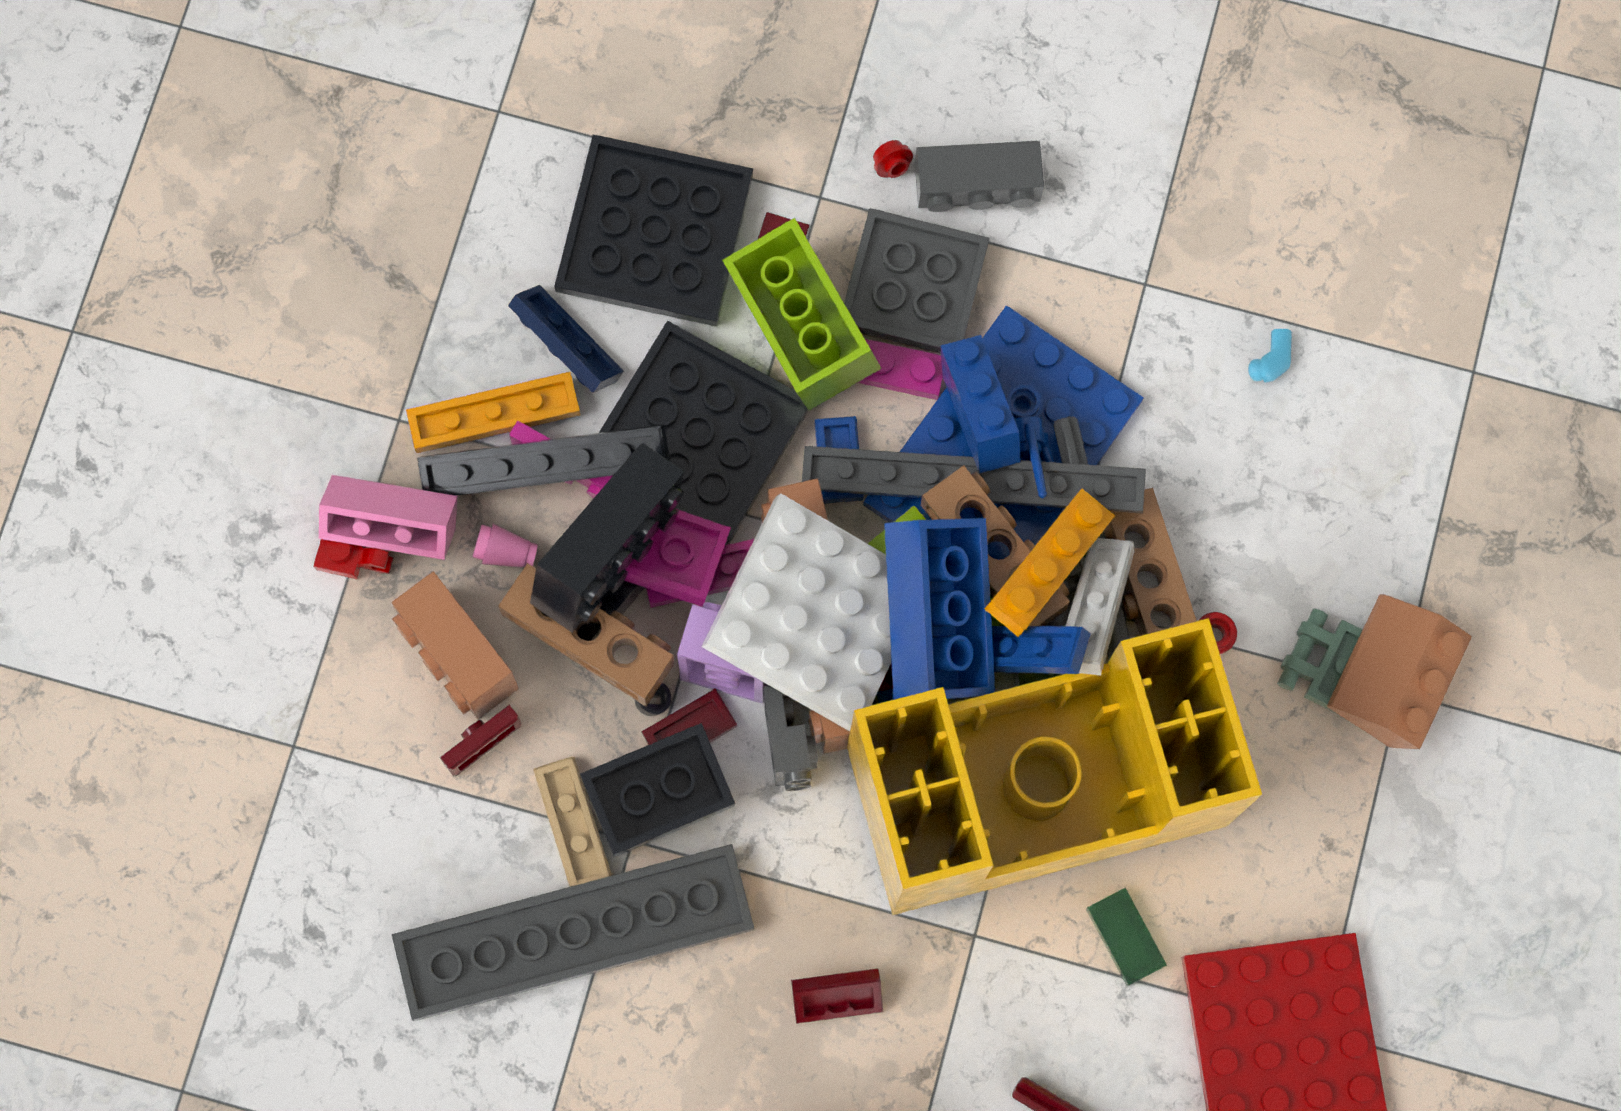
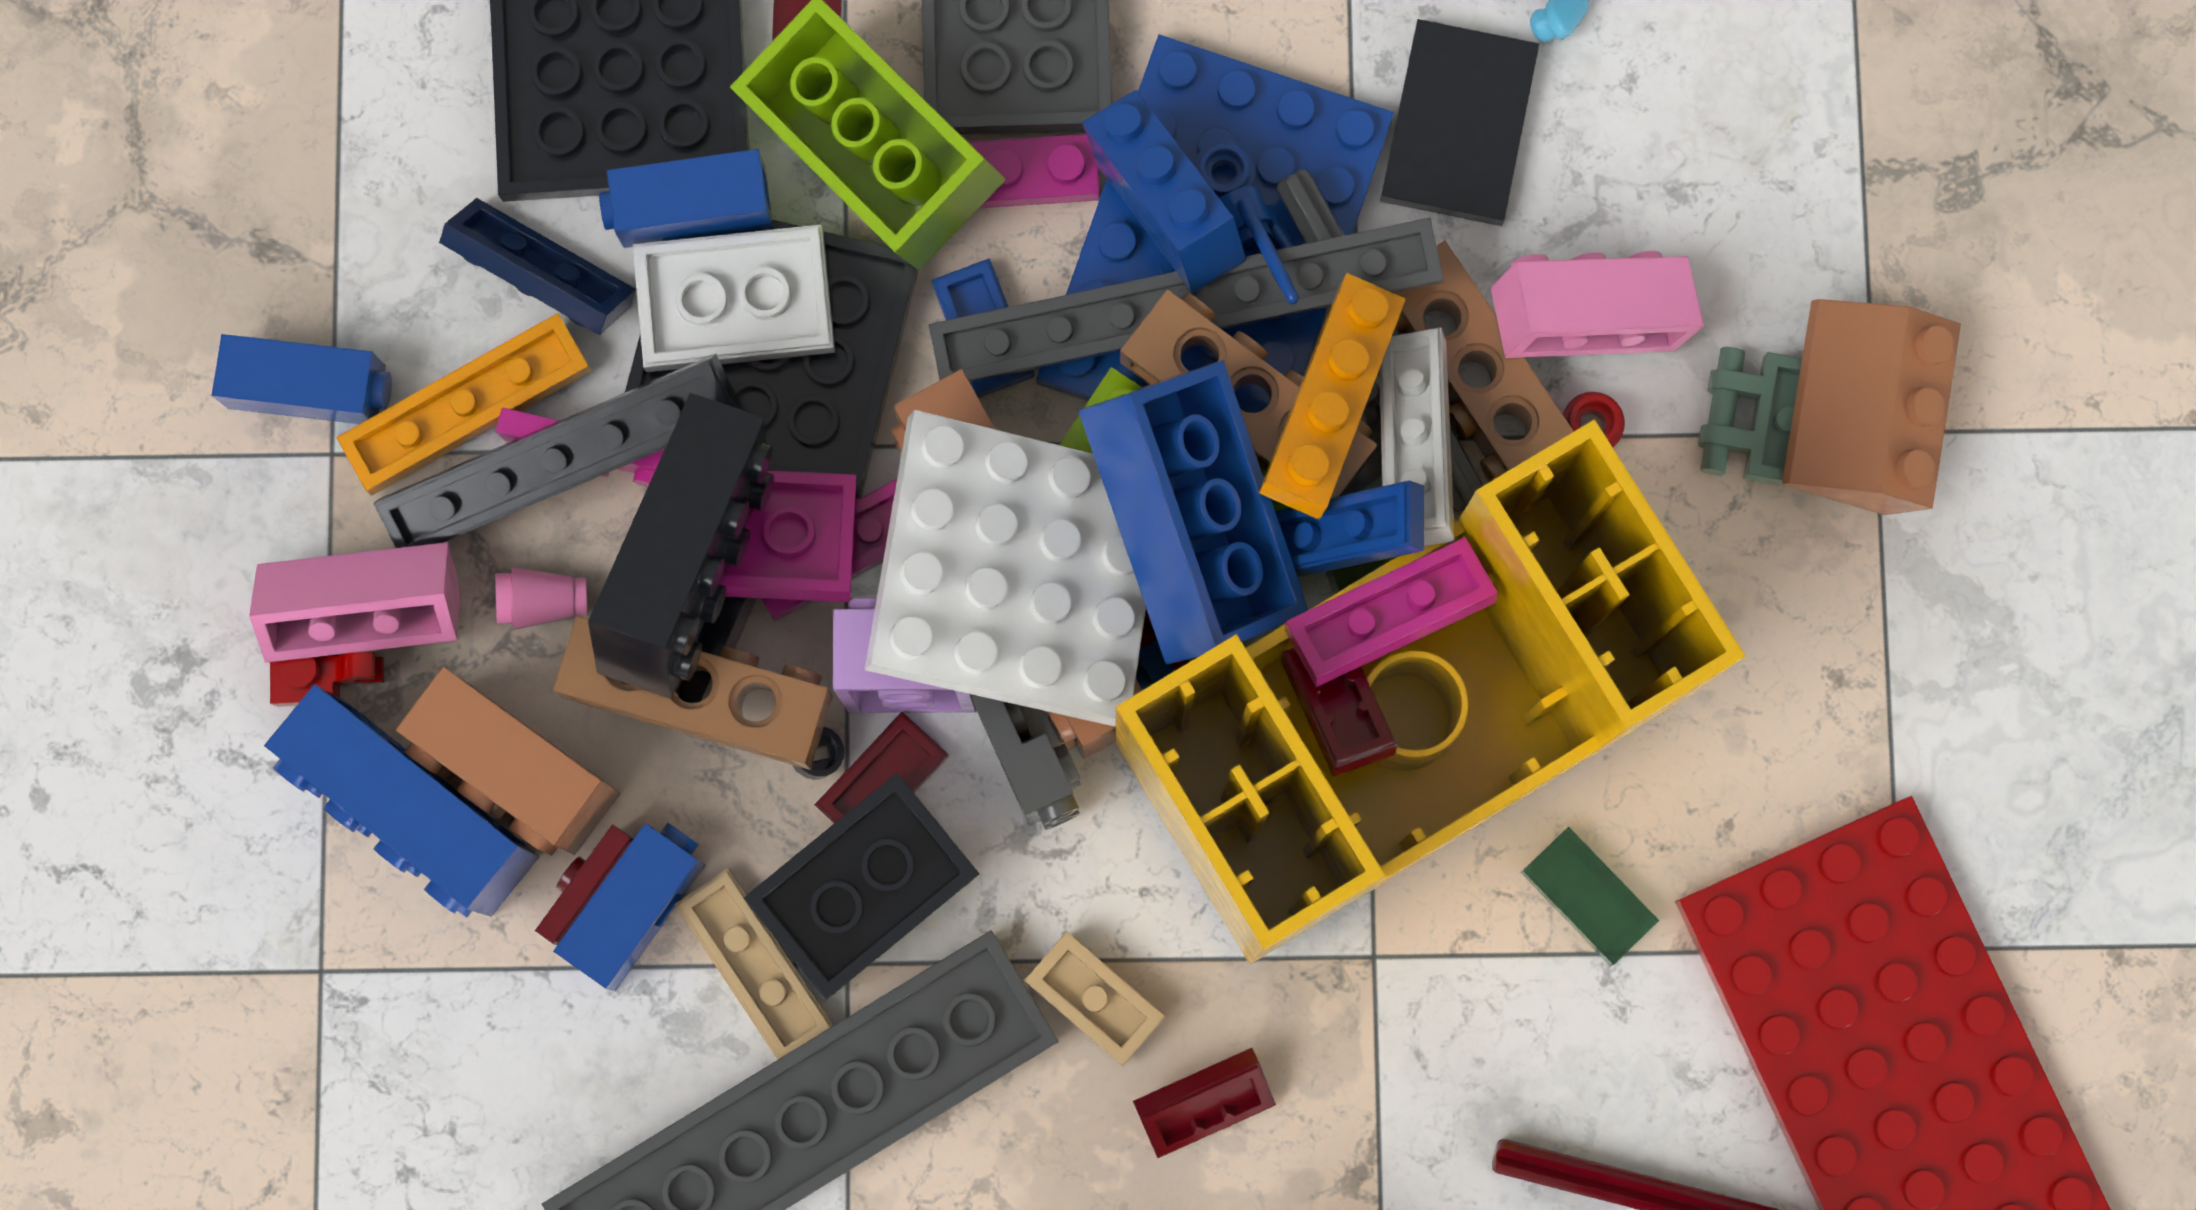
camera: 10 degrees left, 5 degrees up
none -> blue brick [211,334,392,424]
none -> blue brick [264,684,540,917]
none -> blue brick [553,822,706,991]
none -> blue brick [599,149,773,248]
none -> white tile [633,225,835,372]
none -> tan plate [1024,931,1165,1067]
none -> dark red plate [1281,648,1398,777]
none -> dark pink plate [1285,537,1498,687]
none -> black tile [1380,19,1540,226]
none -> bright pink brick [1490,251,1704,358]

